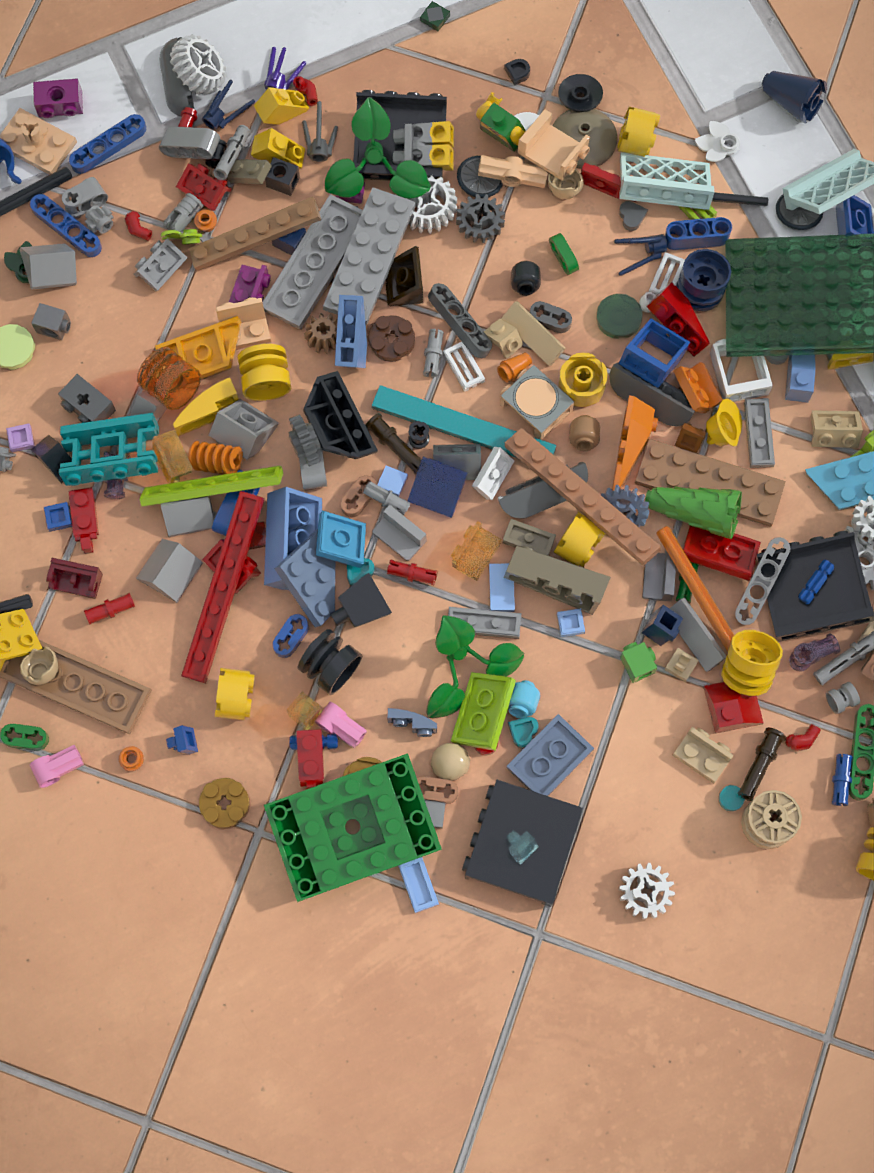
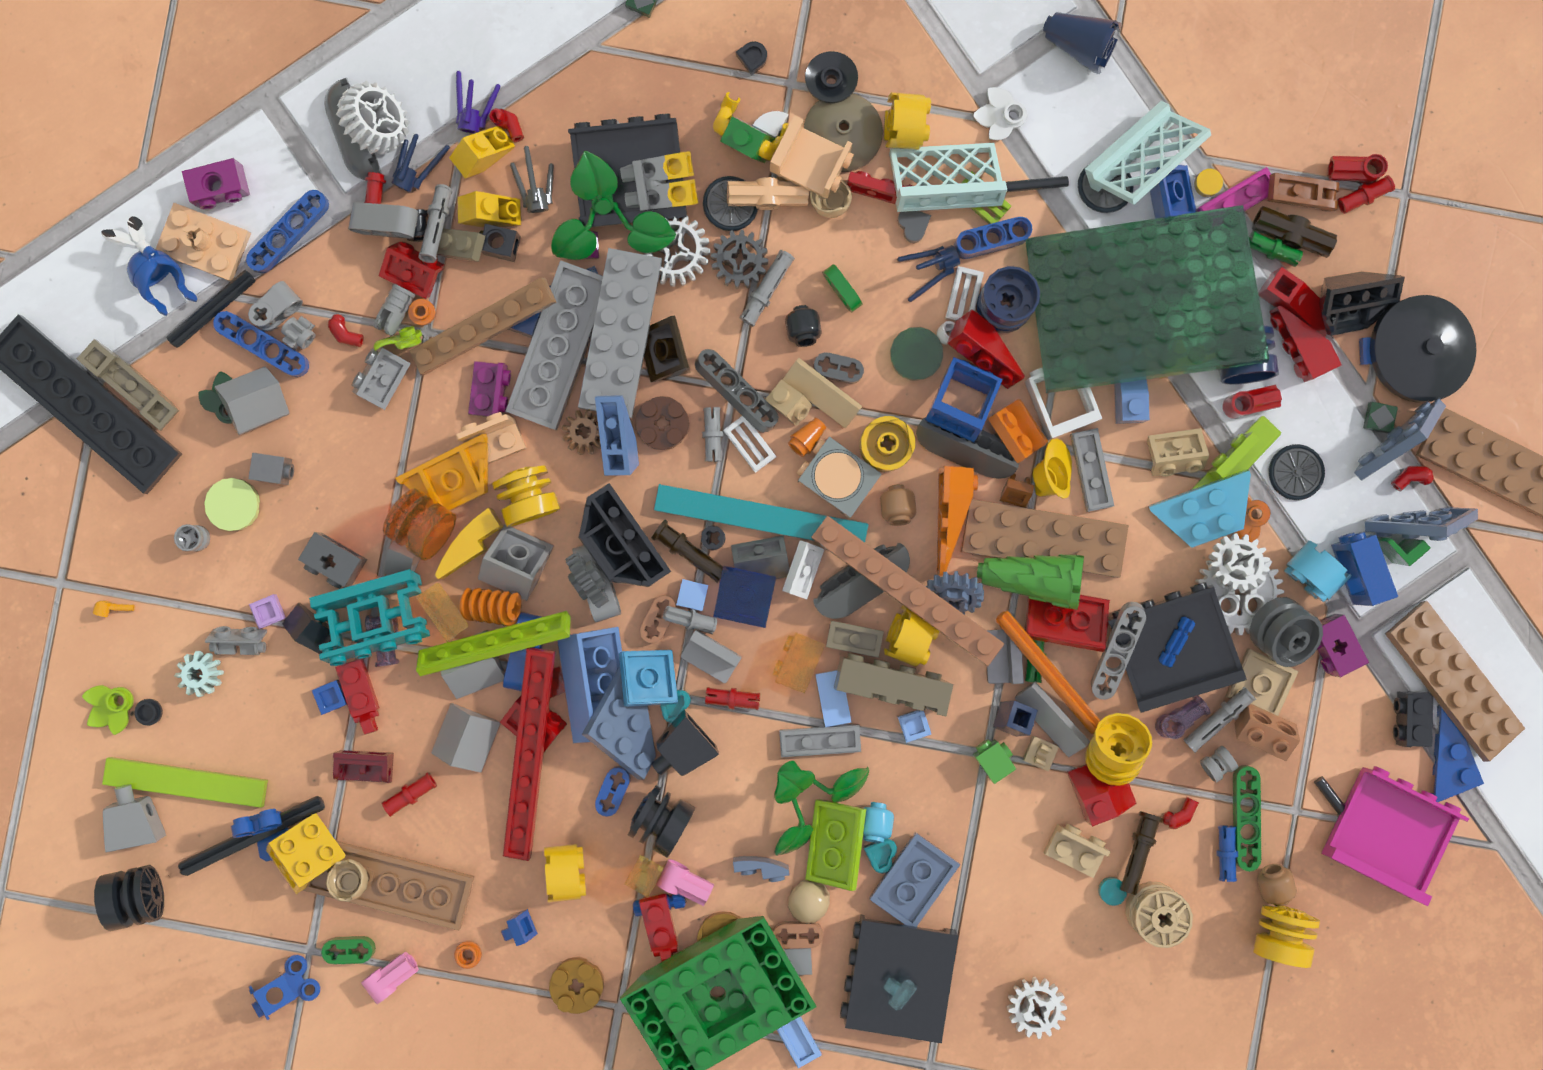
camera: 10 degrees left, 15 degrees up
none -> light grey pin [739,250,795,327]

